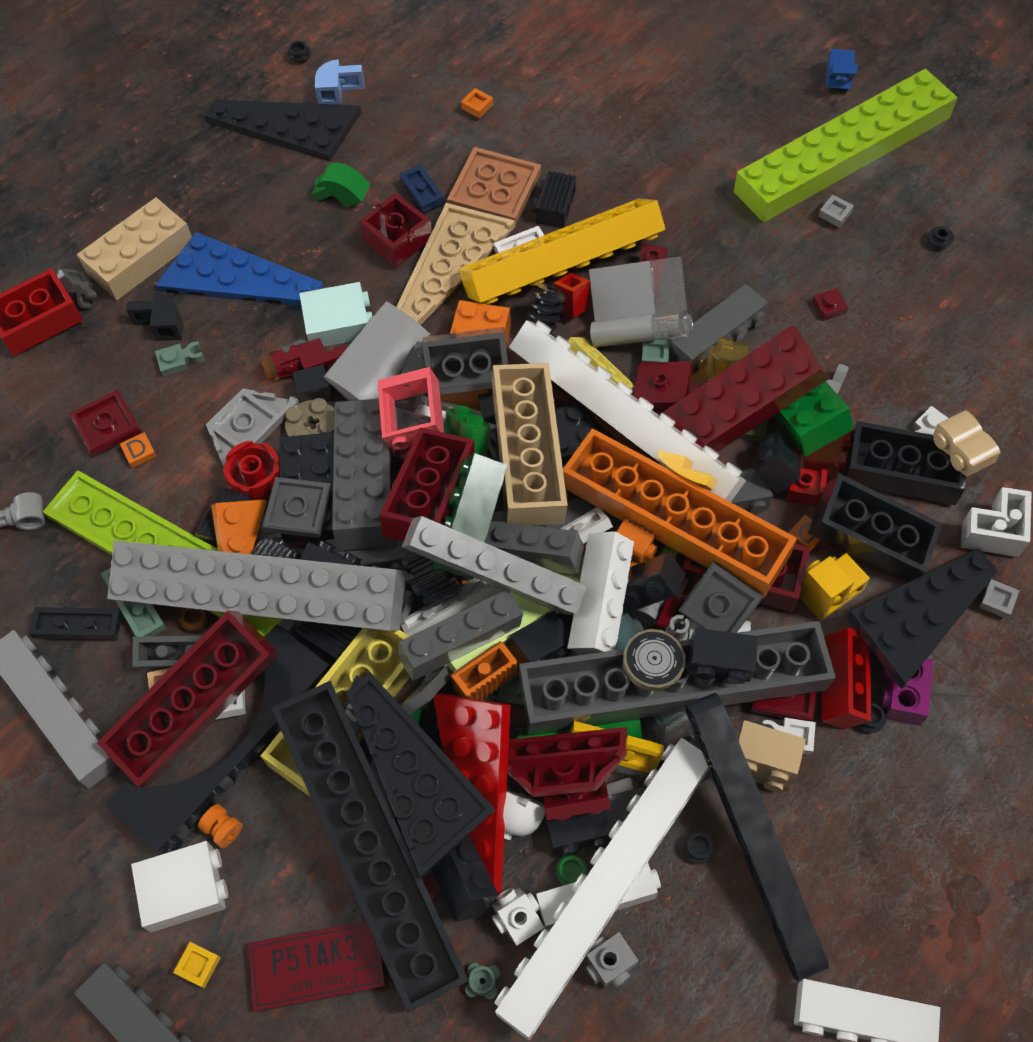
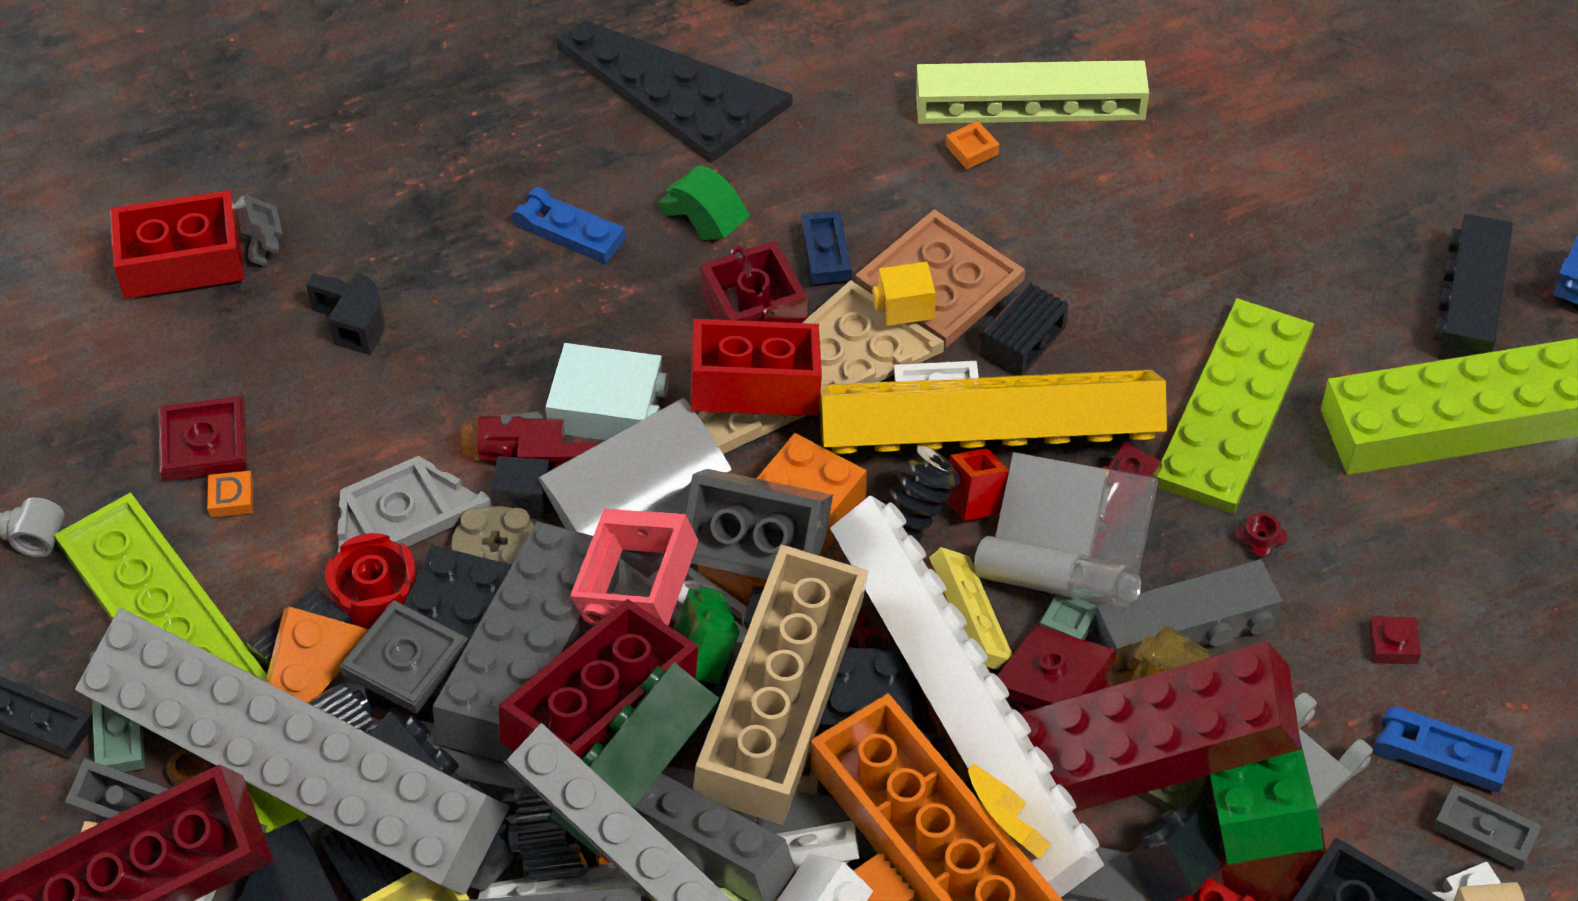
camera: 20 degrees right, 10 degrees down
tan brick [77,197,192,300] -> none
blue wing [155,232,324,306] -> none
sand green plate [155,342,205,377] -> none
light blue brick [315,59,365,104] -> none
light grey plate [818,194,854,228] -> none
none -> blue plate [511,187,626,264]
none -> red brick [691,319,822,416]
none -> yellow brick [872,261,936,326]
none -> yellowish green brick [916,60,1149,124]
none -> lime plate [1153,298,1314,514]
none -> dark red plate [1235,512,1288,558]
none -> blue plate [1373,707,1514,793]
none -> black brick [1433,214,1513,360]
none -> dark grey plate [1433,784,1542,871]

